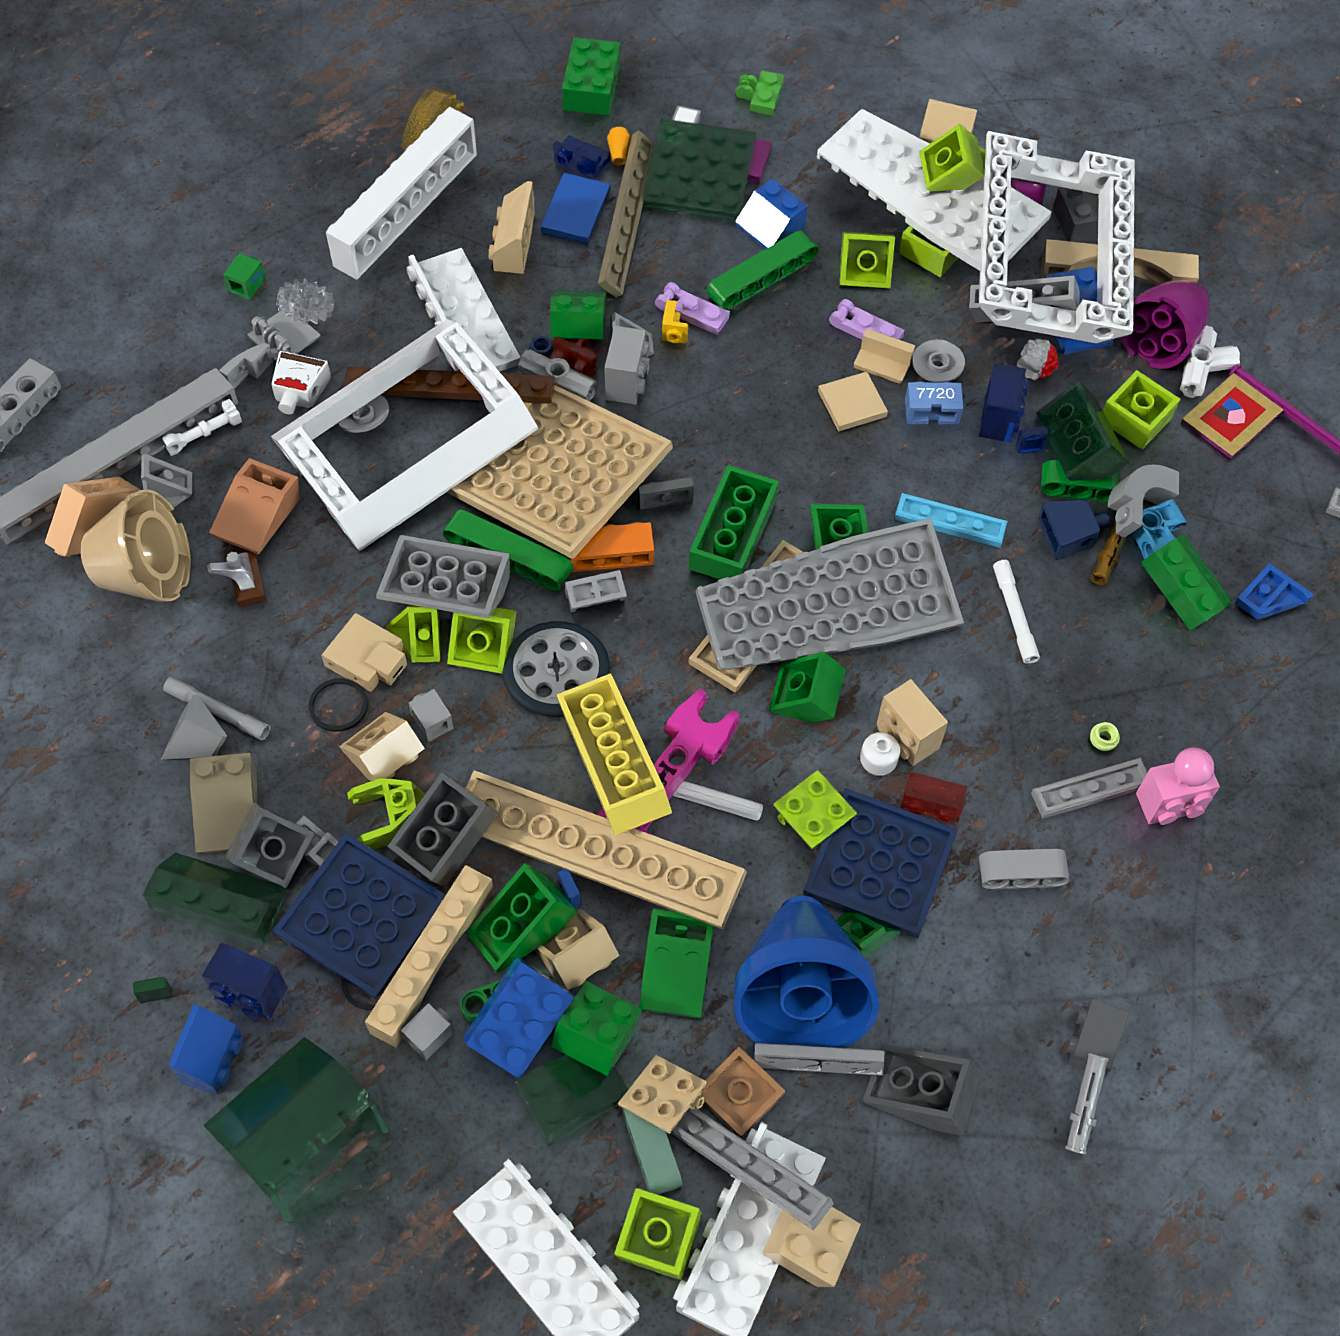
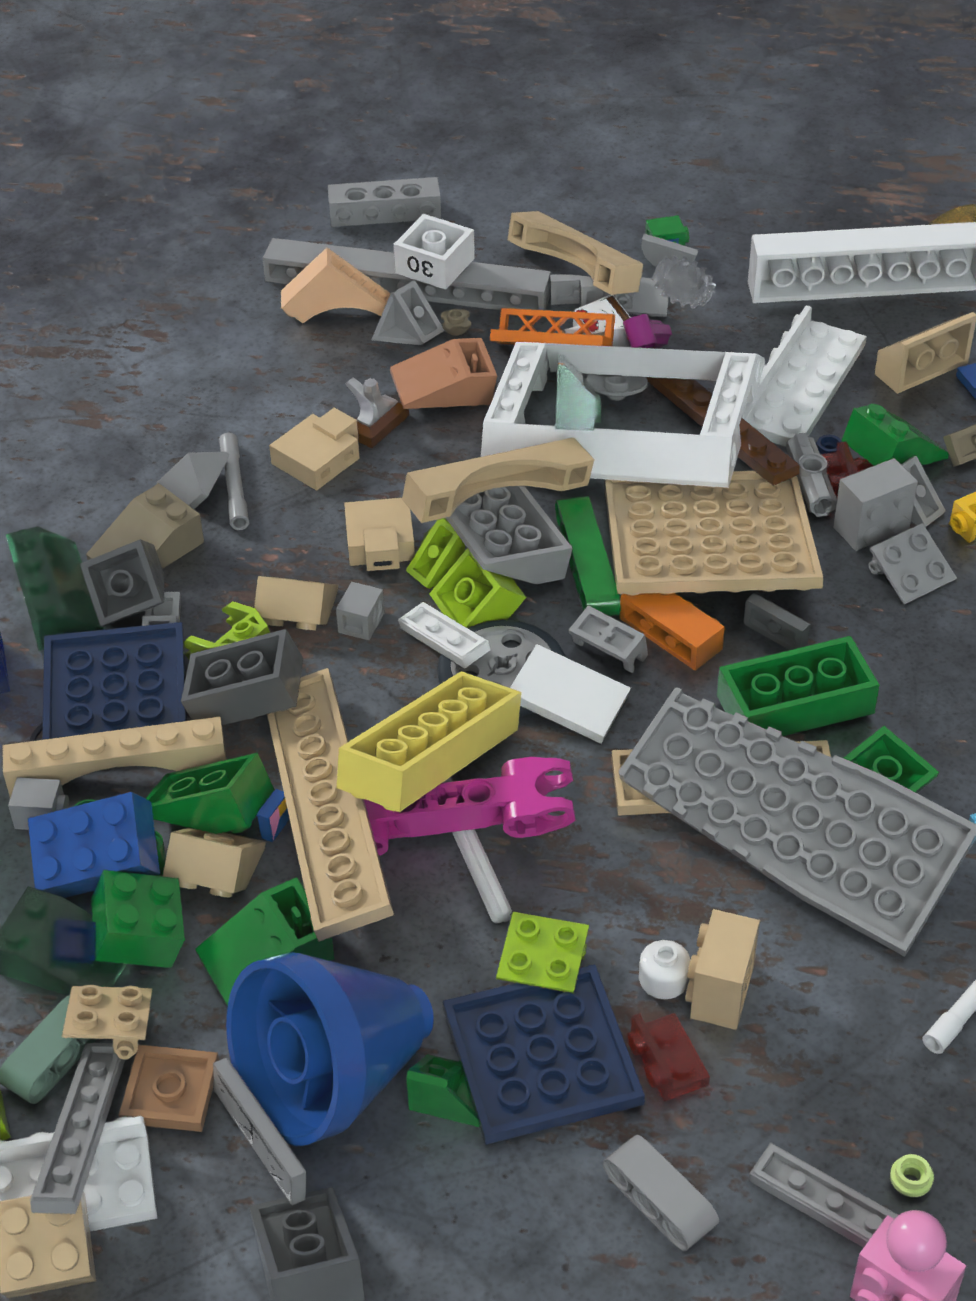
camera: 55 degrees right, 15 degrees down
tan cone [81,489,191,602] -> none
white piece [162,399,242,456] -> none
black piece [309,678,368,732] -> none
green slope [769,652,846,723] -> none
none -> clear blue tile [53,918,96,964]
none -> tan piece [269,408,360,491]
none -> white brick [394,214,475,290]
none -> white tile [398,602,491,668]
none -> tan arch [402,437,595,523]
none -> dark tan plate [441,309,471,335]
none -> orange fence [490,308,615,346]
none -> tan arch [508,211,643,295]
none -> white tile [510,644,631,744]
none -> clear green slope [555,355,601,431]
none -> magenta piece [623,314,672,348]
none -> light grey tile [641,234,698,271]
none -> light grey hinge [869,523,957,605]

